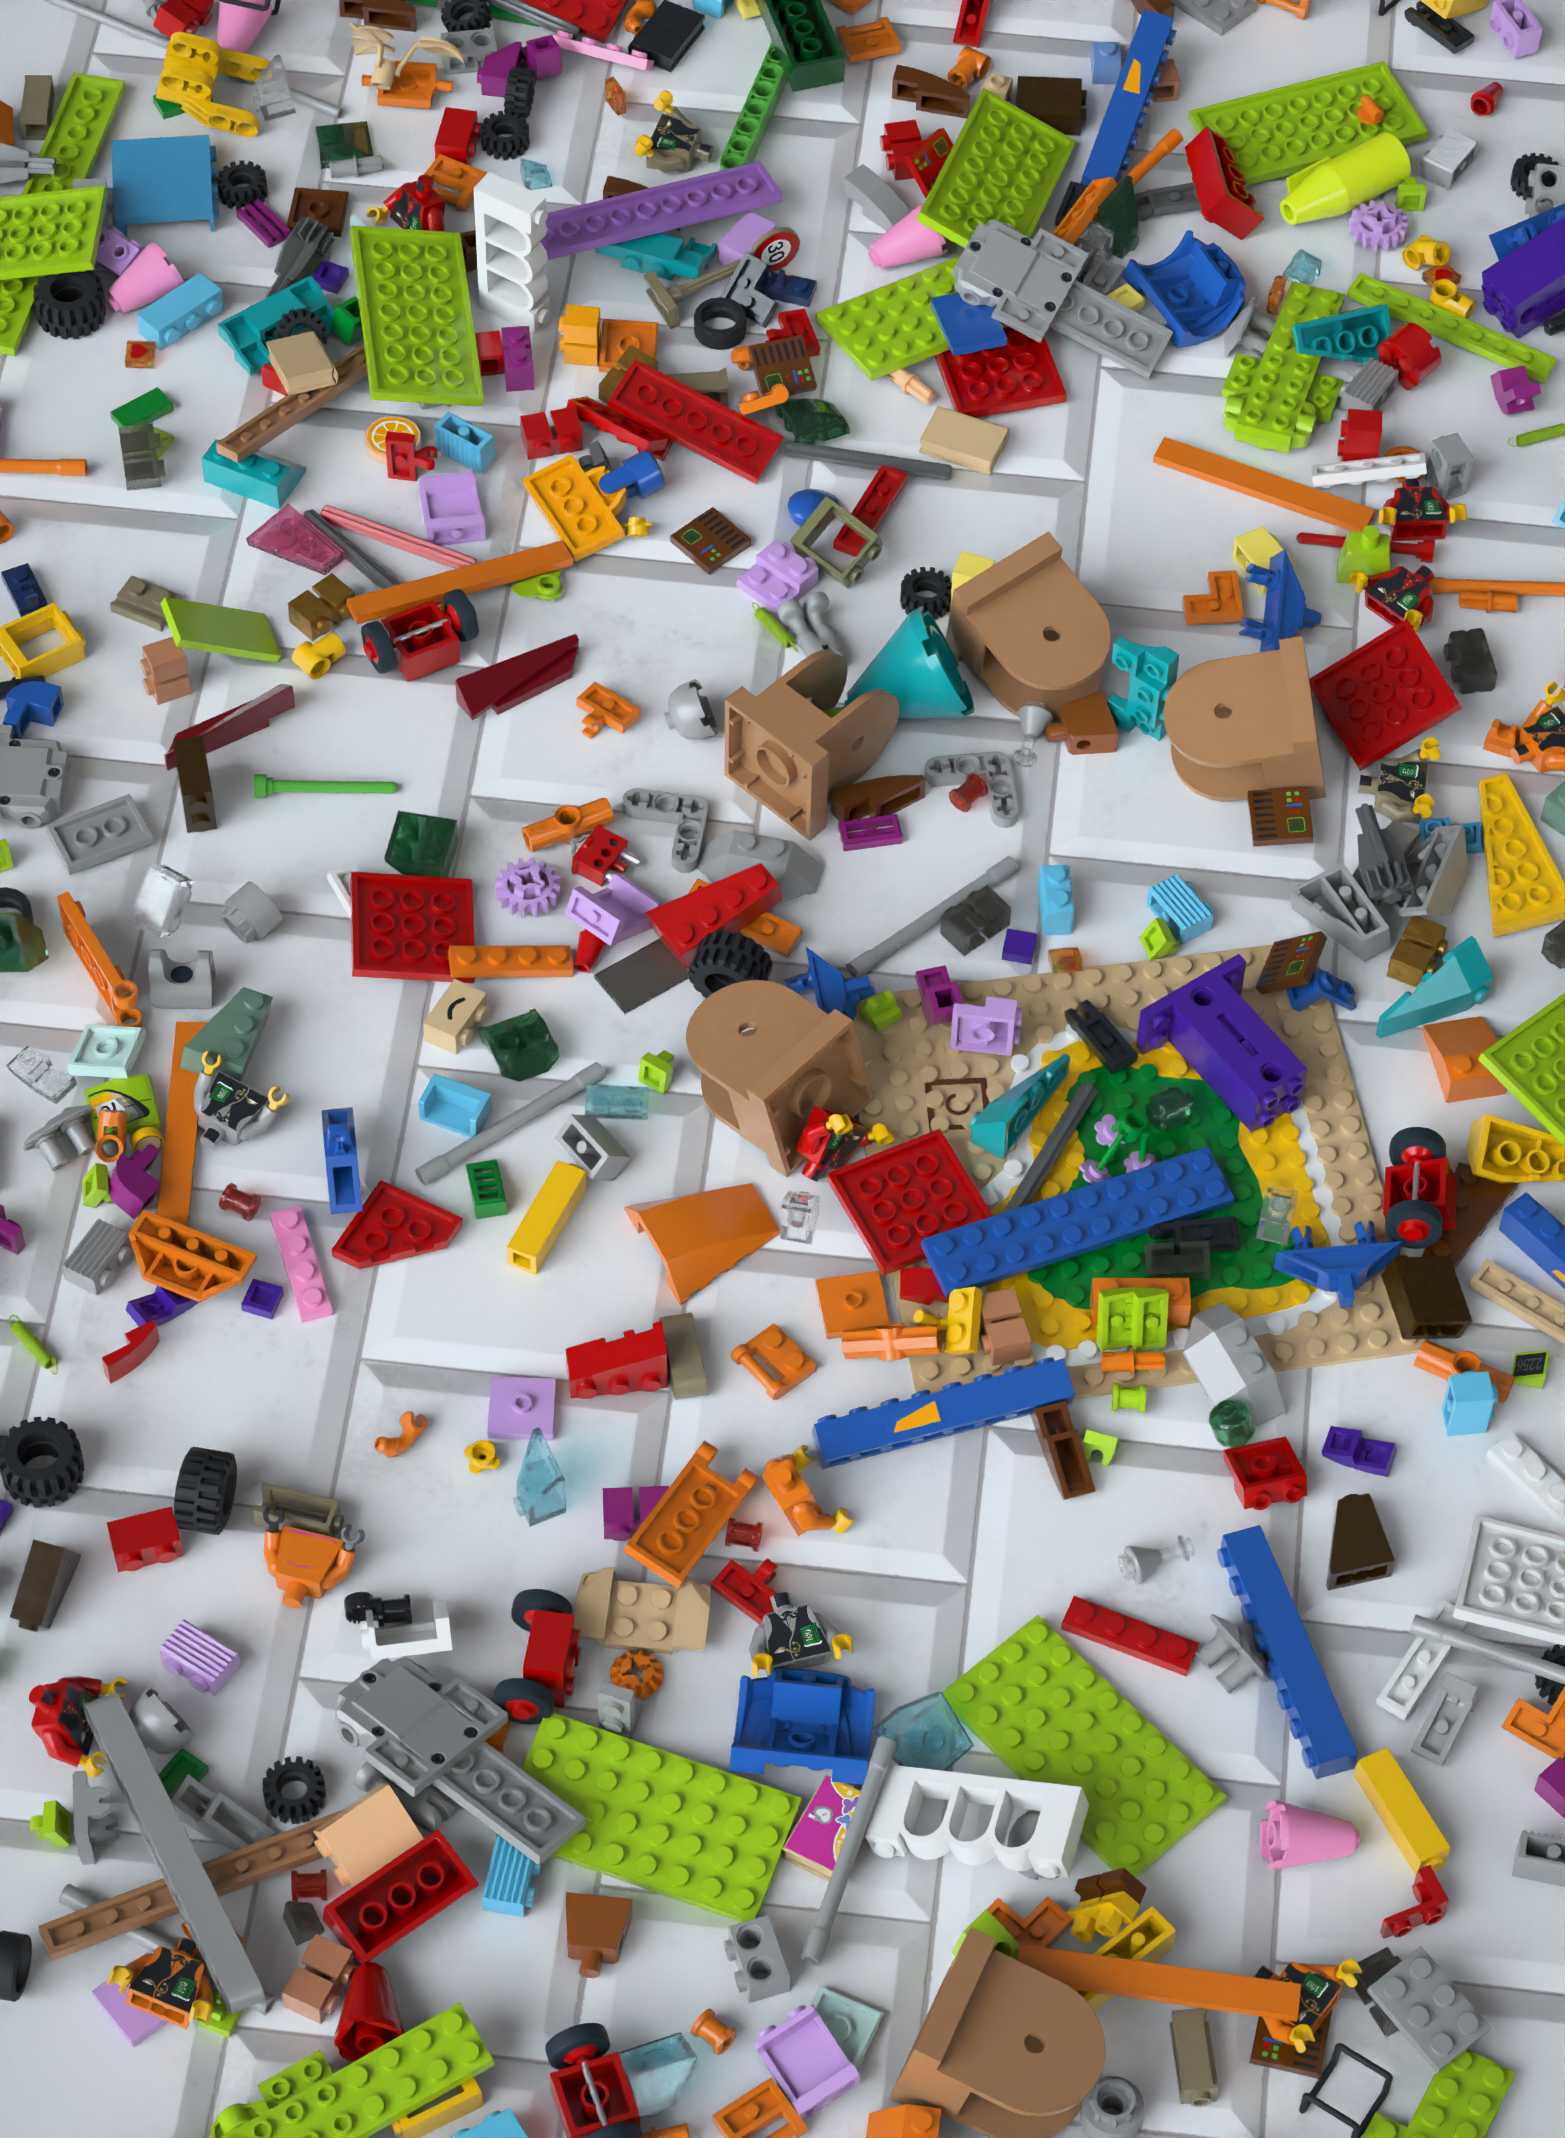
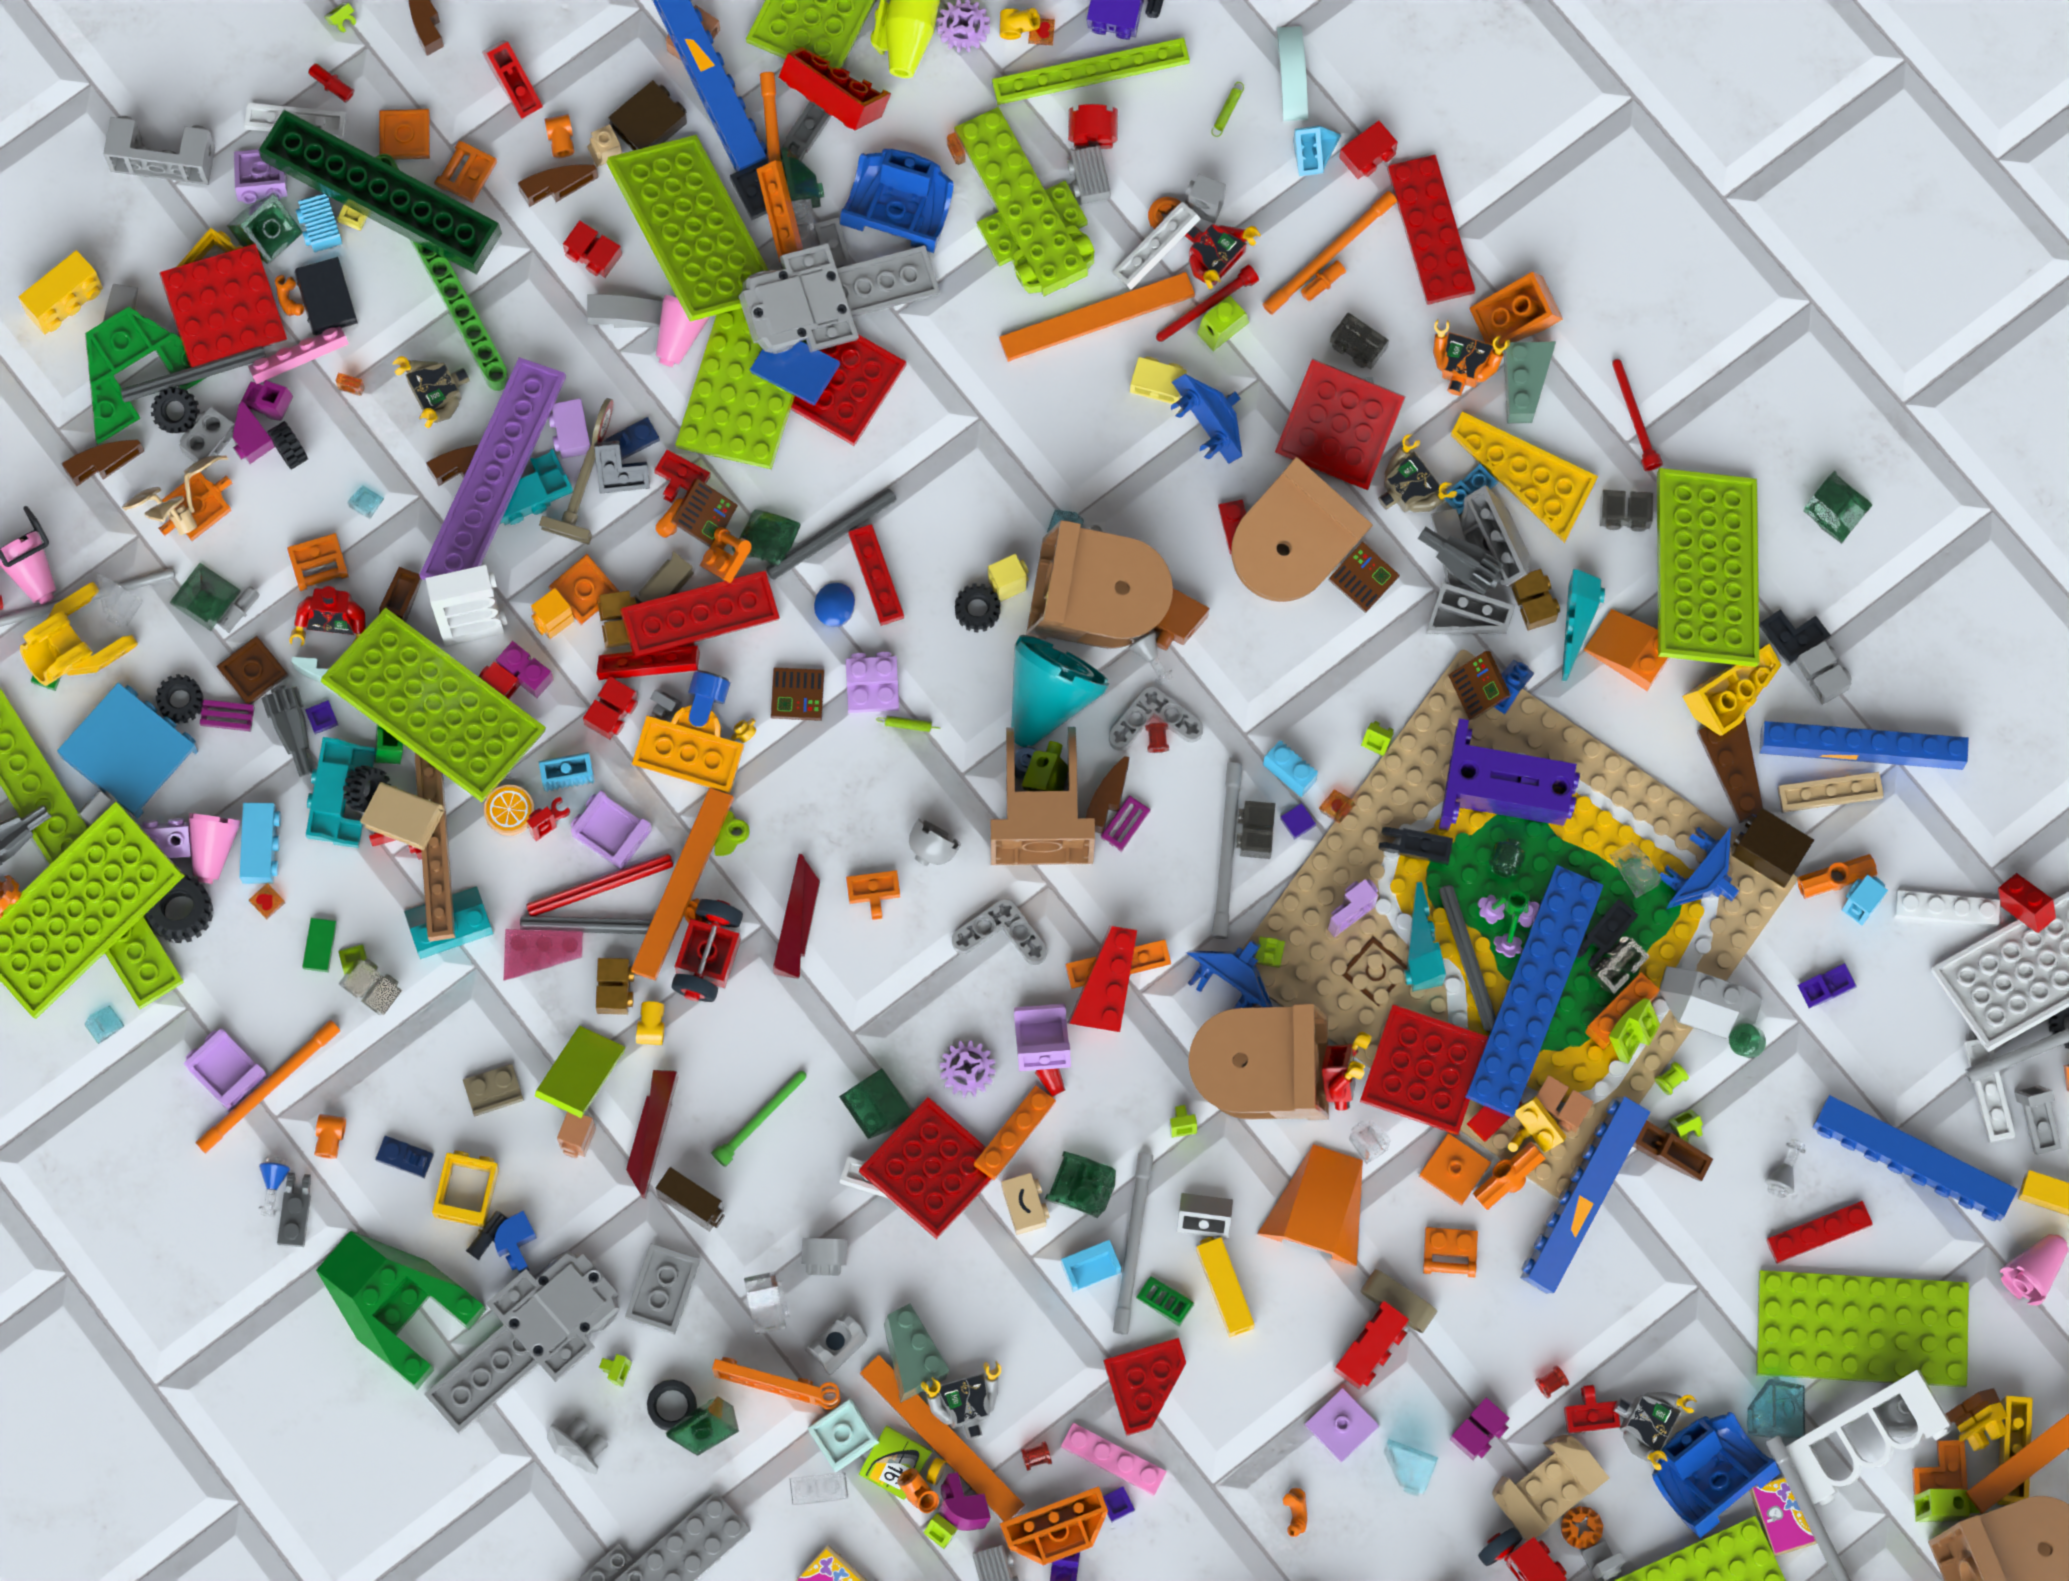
camera: 45 degrees left, 20 degrees up
light grey connector [23,1105,96,1171] -> none
blue connector [321,1107,362,1214] -> none
red brick [434,107,481,165] -> none
yellow plate [464,1440,501,1474] -> none
black tyre [481,111,530,160] -> none
orange piece [522,797,614,852] -> none
red piece [569,824,643,887] -> none
clear light blue plate [585,1085,649,1120] -> none
clear smoke piece [594,938,690,1014] -> none
orange hinge [623,1440,759,1588] -> none
black tyre [688,931,773,998] -> none
black tyre [694,297,746,350] -> none
light grey wedge [698,830,823,903] -> none
orange torso [761,1445,855,1536] -> none
light grey piece [777,591,846,661] -> none
olive window [790,496,883,588] -> none
light nougat axle [887,368,935,404] -> none
red tile [903,128,953,198] -> none
magenta brick [915,965,963,1026] -> none
tan piece [919,406,1009,475] -> none
medium blue slope [1090,42,1121,84] -> none
orange axle [1101,1348,1166,1374] -> none
light yellow plate [1106,283,1145,312] -> none
teal bracket [1107,636,1179,741] -> none
medium azure brick [1147,873,1214,945] -> none
orange plate [1182,571,1244,625] -> none
light grey connector [1195,1614,1269,1694] -> none
red plate [1223,1436,1307,1510] -> none
light grey connector [1224,296,1277,357] -> none
clear light blue slope [1282,249,1322,285] -> none
teal wedge [1292,304,1393,363] -> none
dark brown slope [1326,1493,1395,1591] -> none
red brick [1337,409,1382,462] -> none
torso [1347,565,1434,632] -> none
brick [1383,1127,1457,1249] -> none
yellow piece [1429,279,1476,319] -> none
orange tile [1483,719,1521,758] -> none
magenta brick [1490,366,1541,415] -> none
slope [1511,1350,1550,1389] -> none

